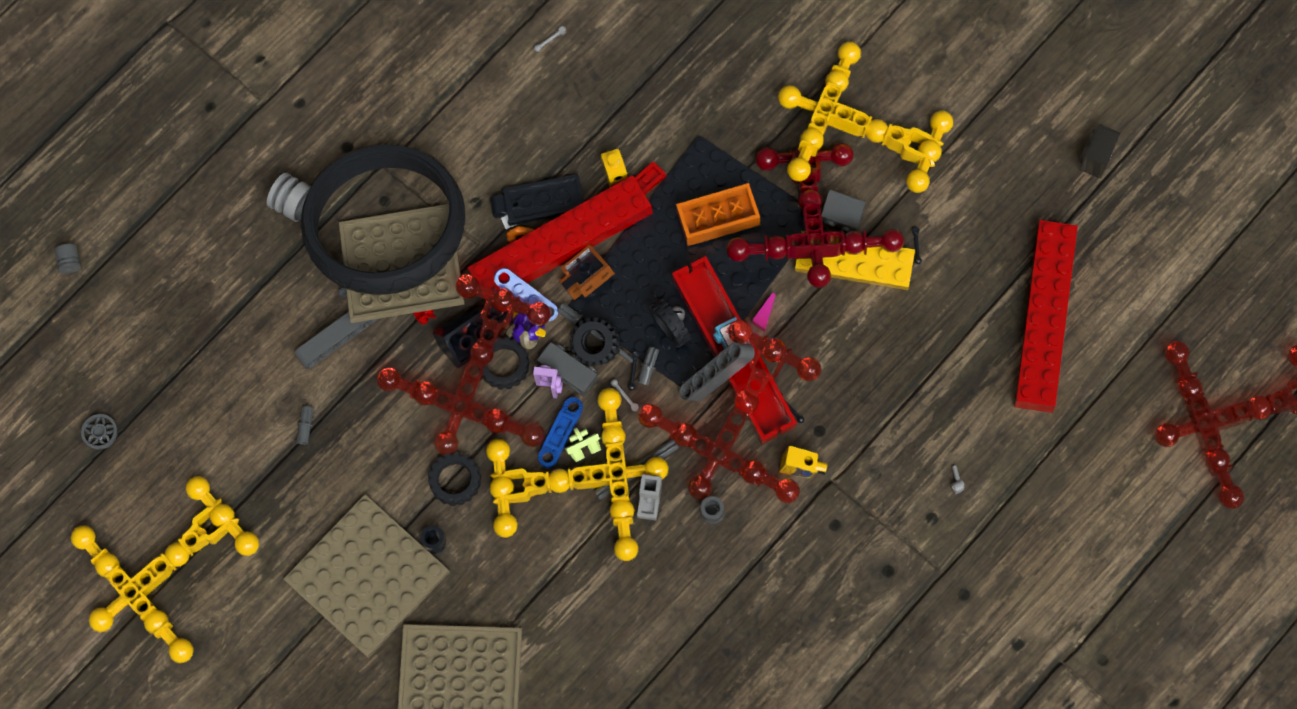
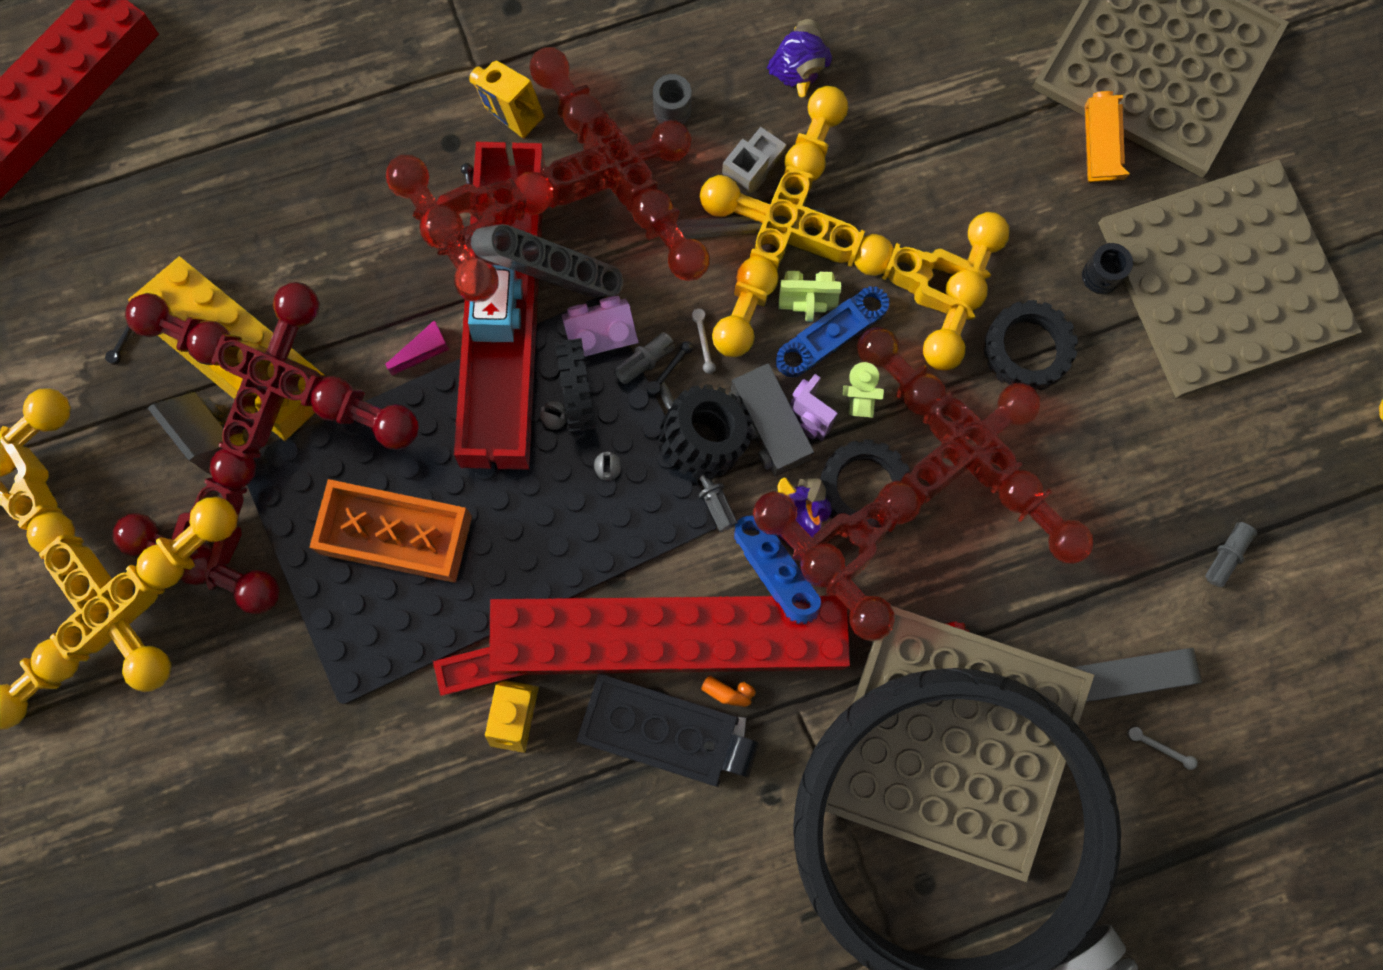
camera: 160 degrees left, 5 degrees up
black wedge [433,296,510,369] -> none
piece [559,244,615,300] -> none
none -> lavender bracket [562,296,638,356]
none -> light grey hinge [594,451,621,480]
none -> dark purple hair [767,19,832,97]
none -> yellowish green hips [843,362,884,418]
none -> light orange window [1085,91,1130,182]
none -> light grey hinge [1127,727,1198,770]

